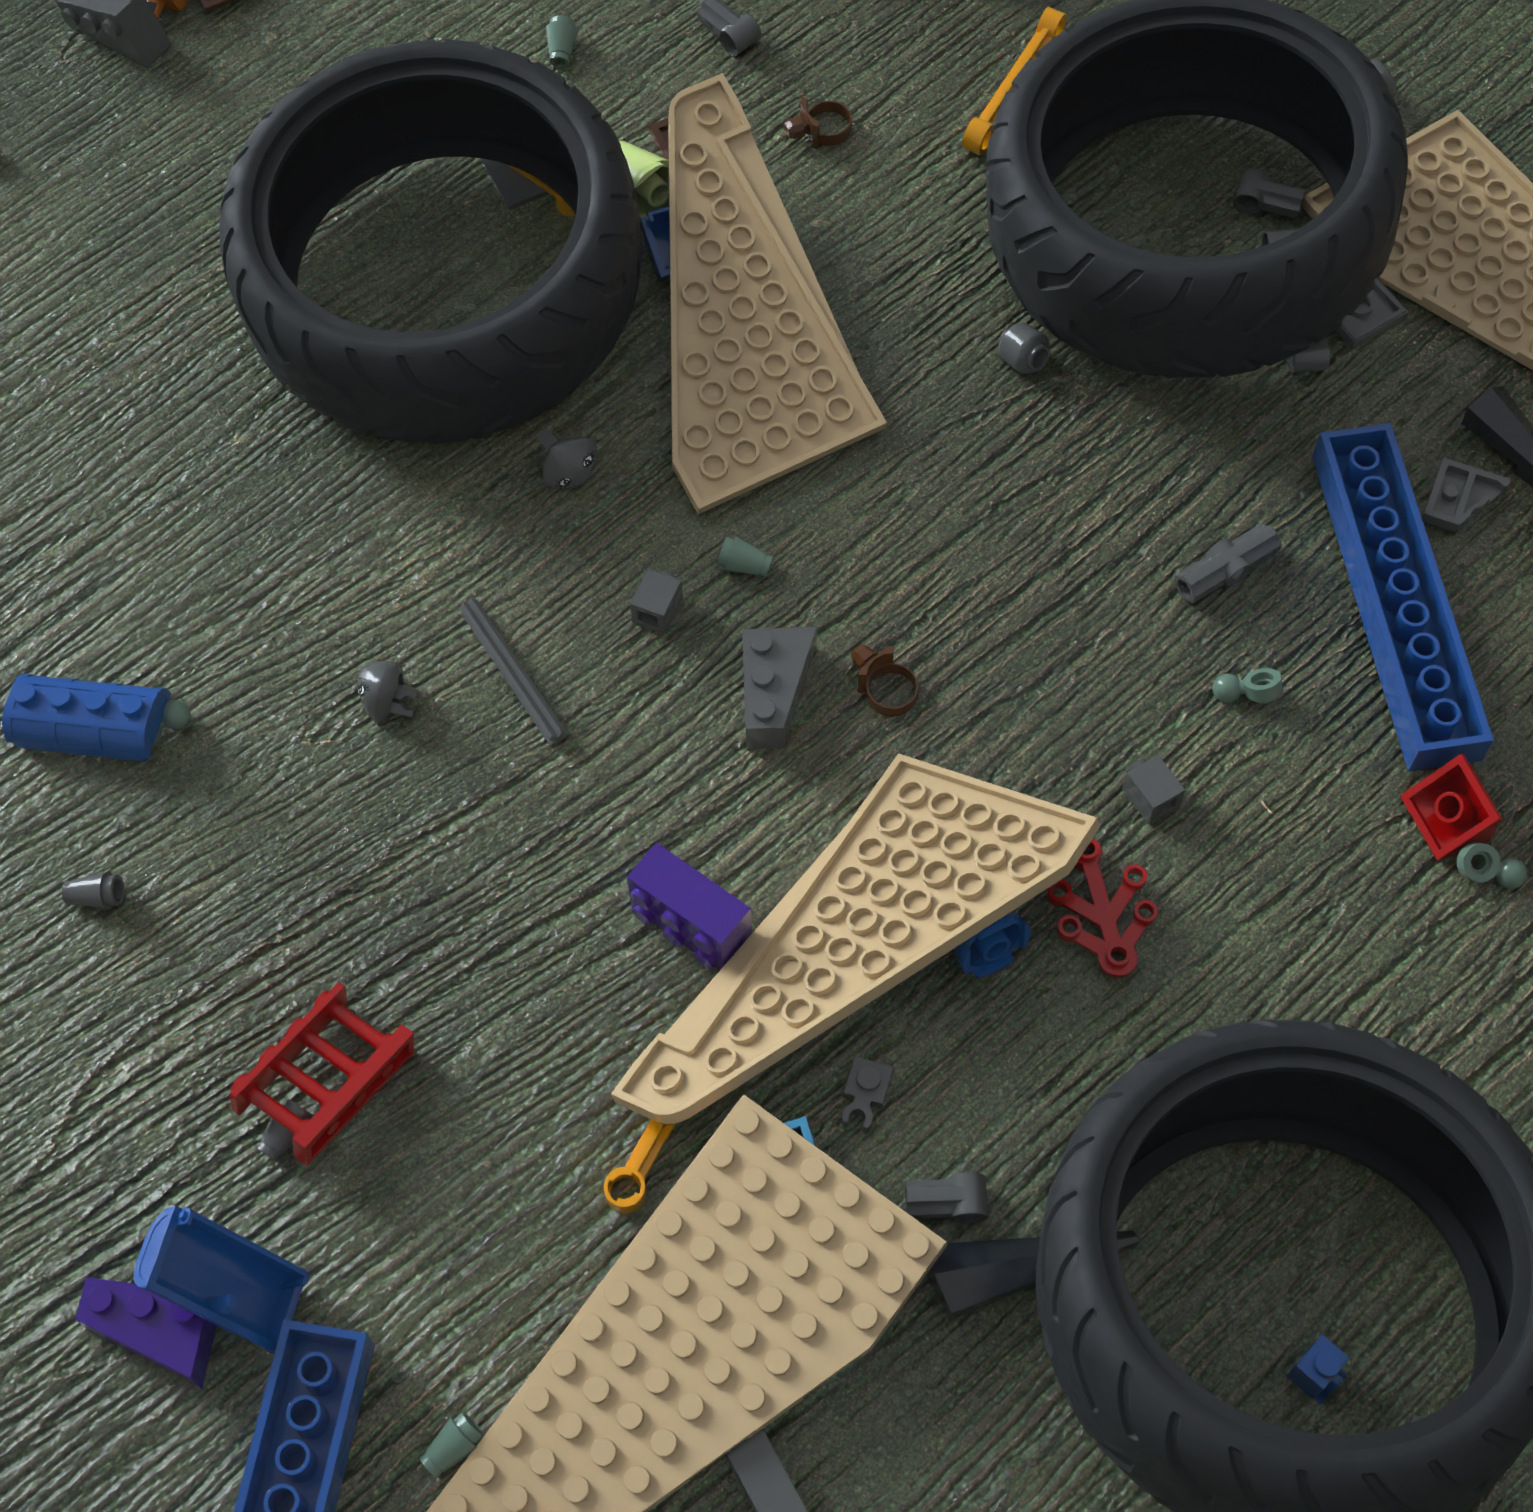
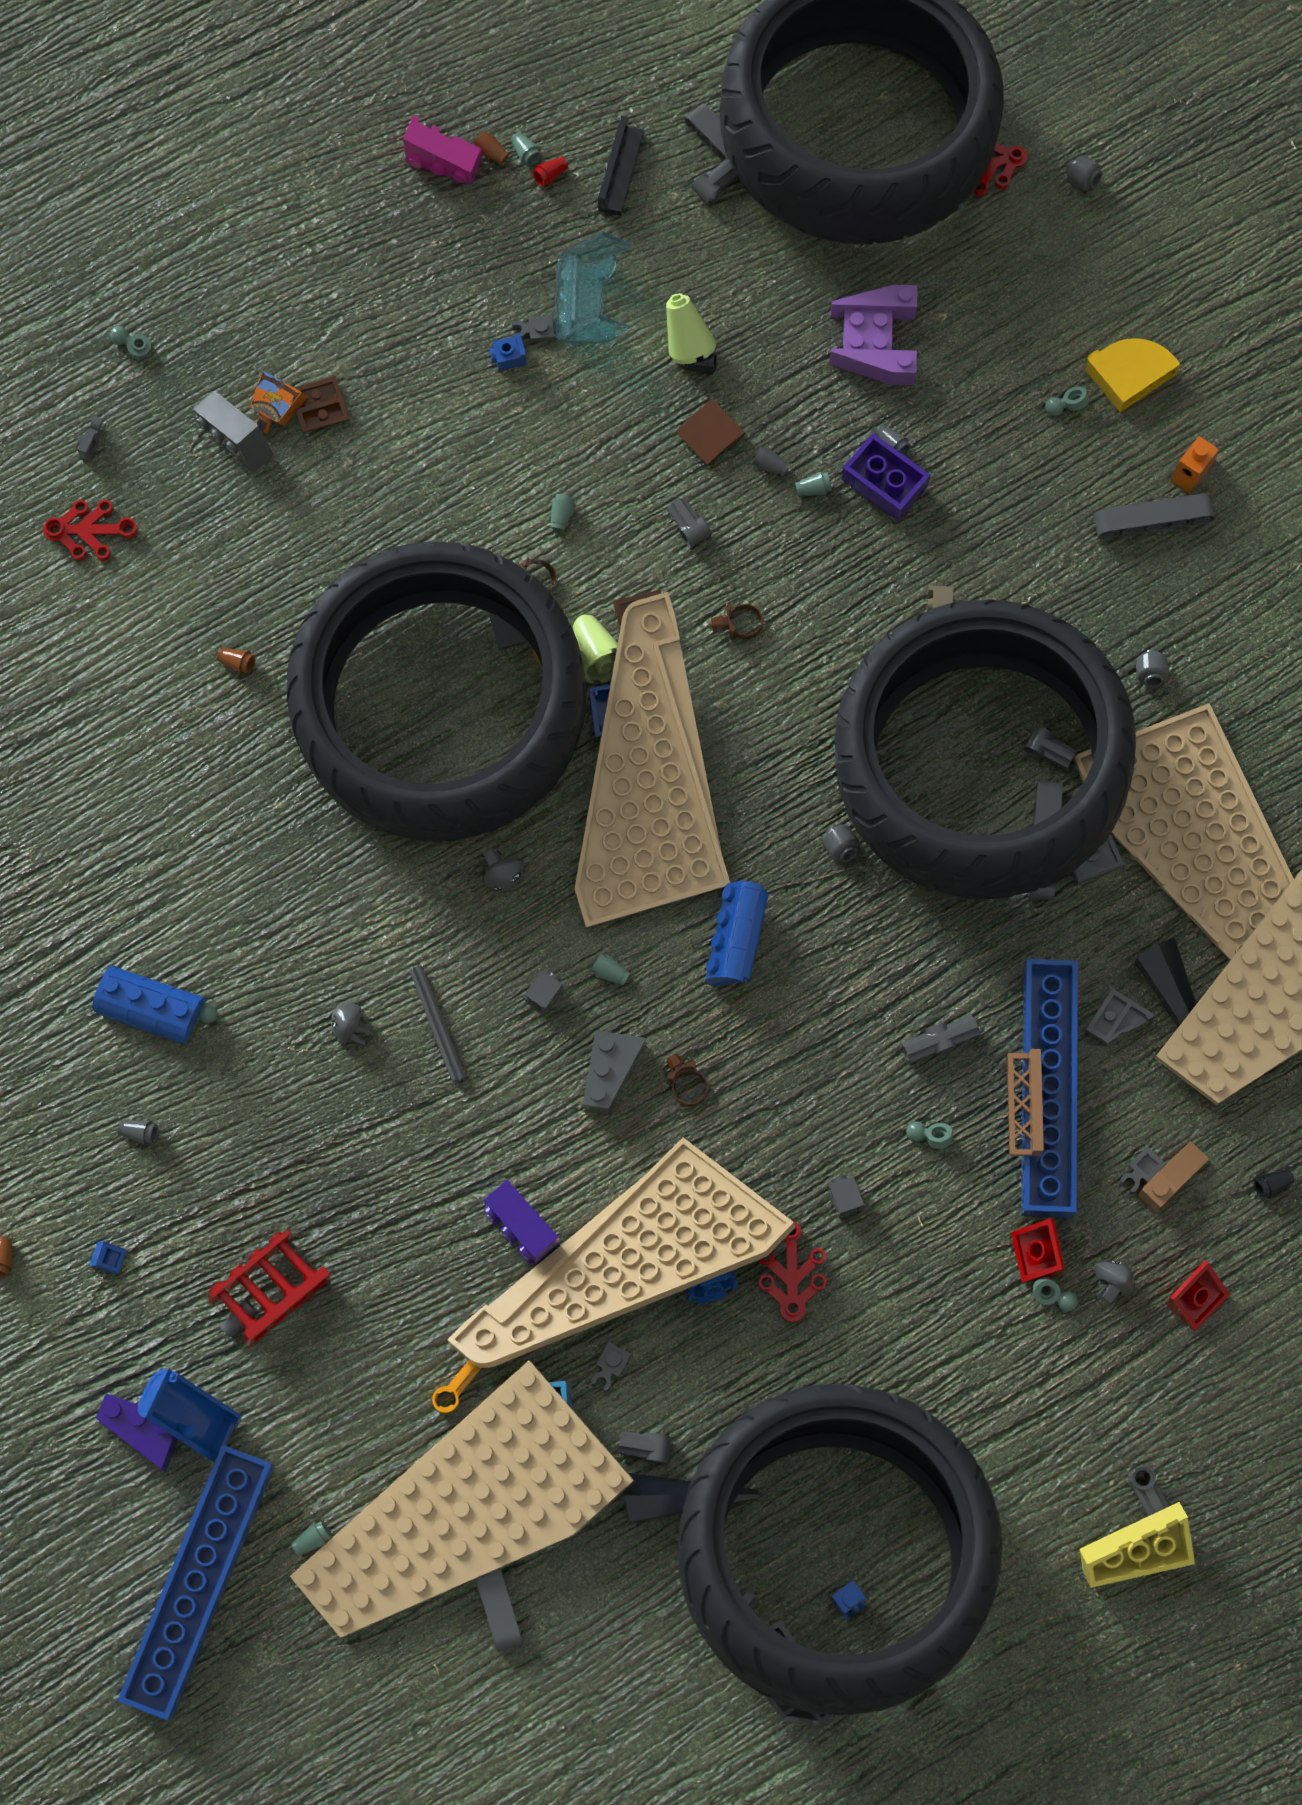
camera: 10 degrees right, 10 degrees up
light orange piece [962,7,1067,156] -> none
none -> blue slope [89,1241,127,1275]
none -> dark orange cone [217,647,256,674]
none -> blue container [705,881,769,987]
none -> medium nougat fence [1007,1049,1044,1156]

